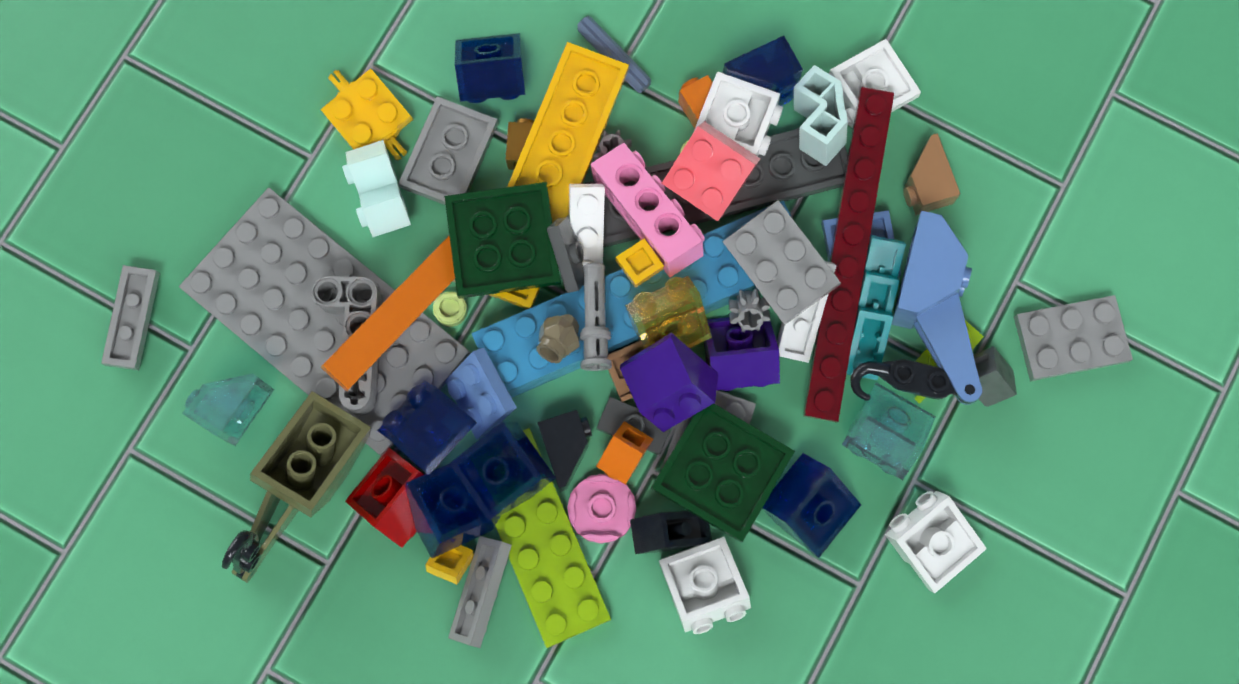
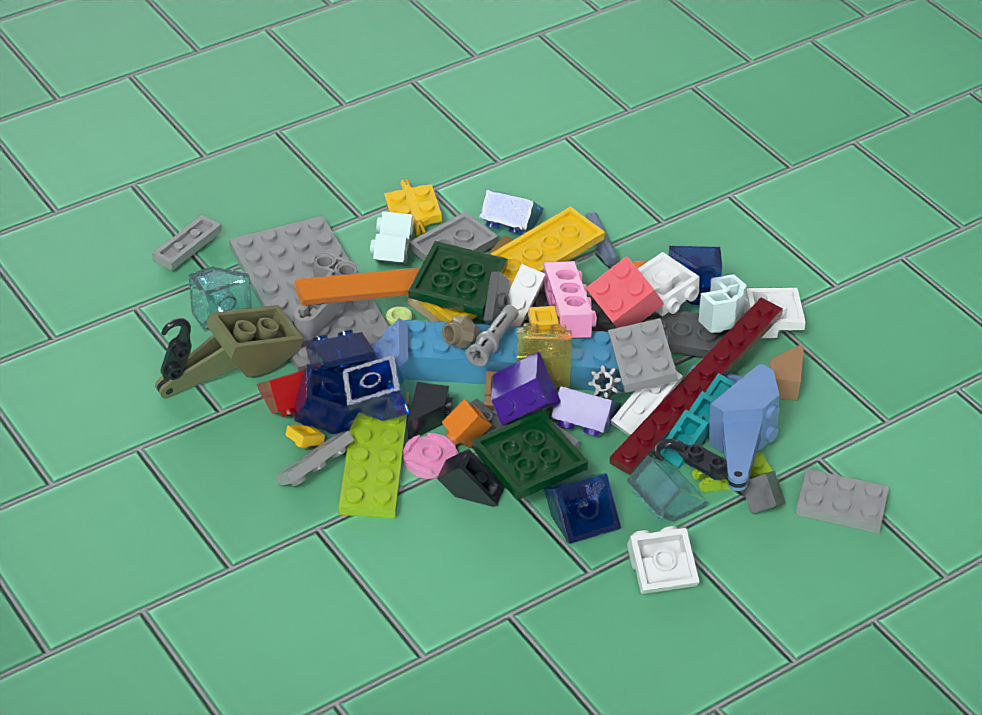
camera: 25 degrees right, 35 degrees down
white plate [659,537,751,634] -> none

